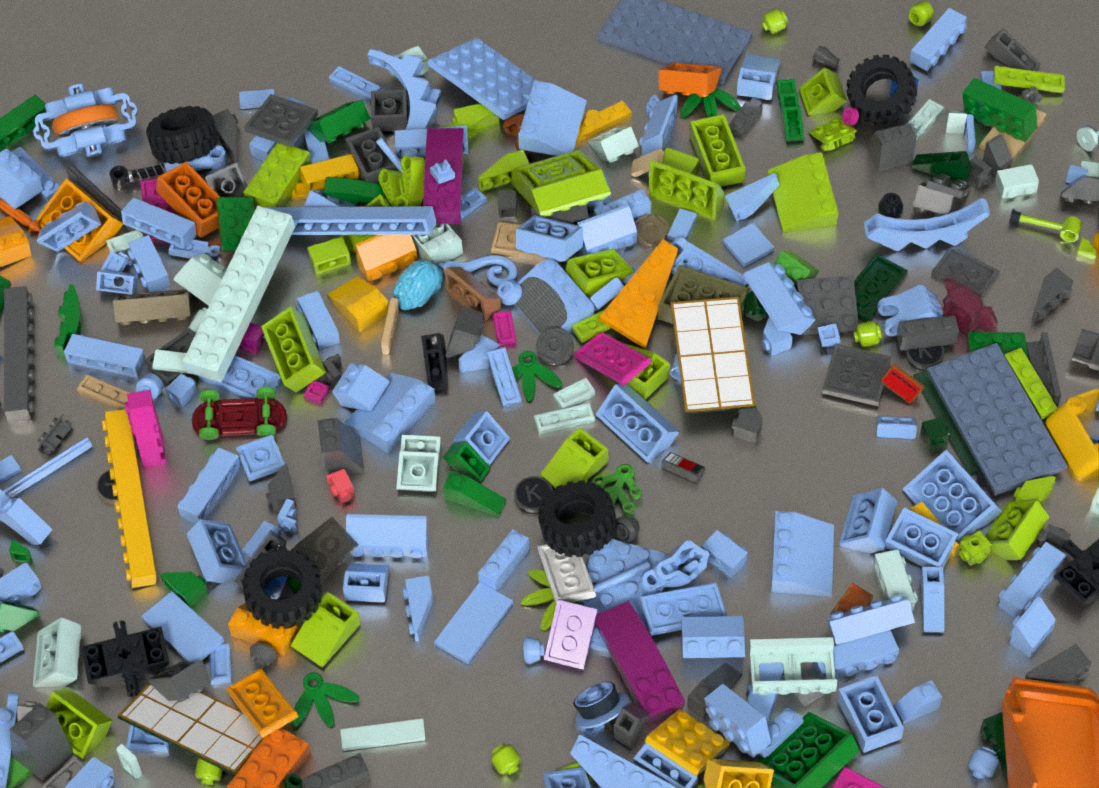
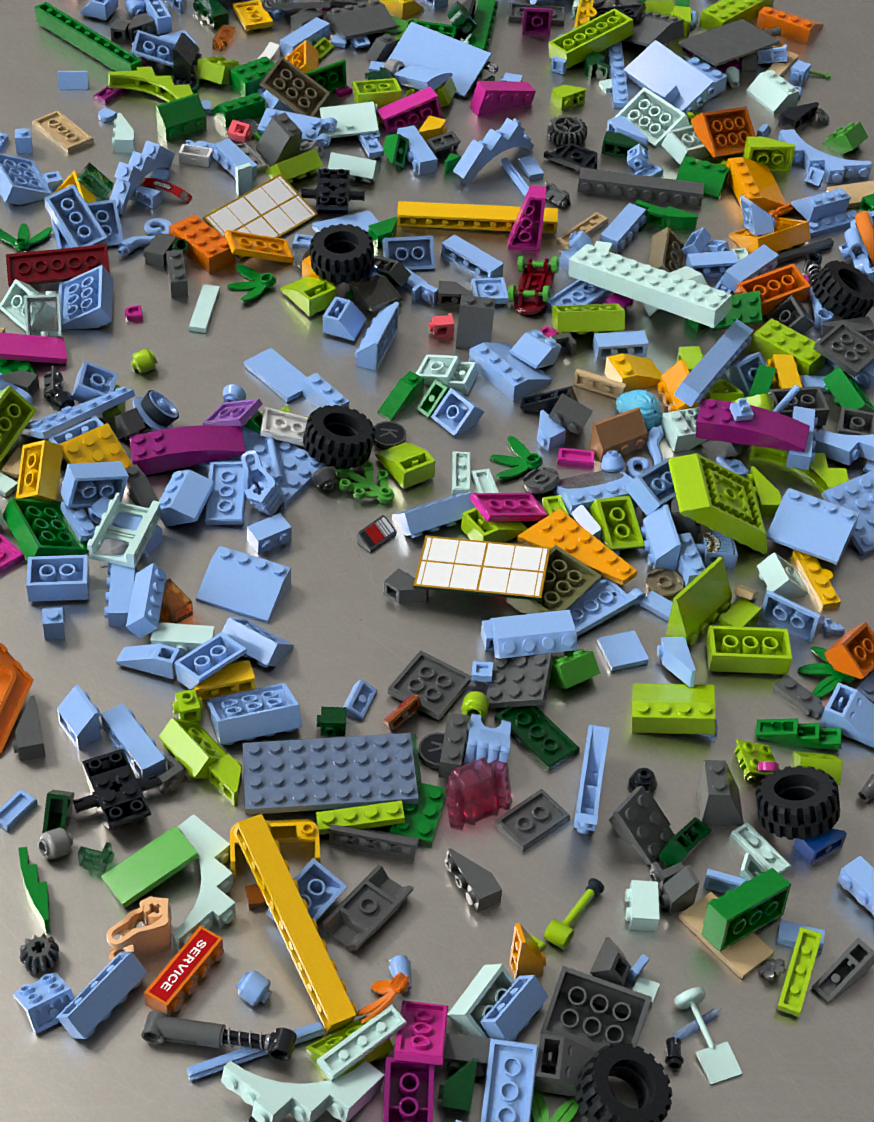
camera: 100 degrees right, 10 degrees down
dark grey slope [148,660,211,703] -> none
light blue slope [402,575,433,641] -> none
light blue tile [486,347,522,407] -> none

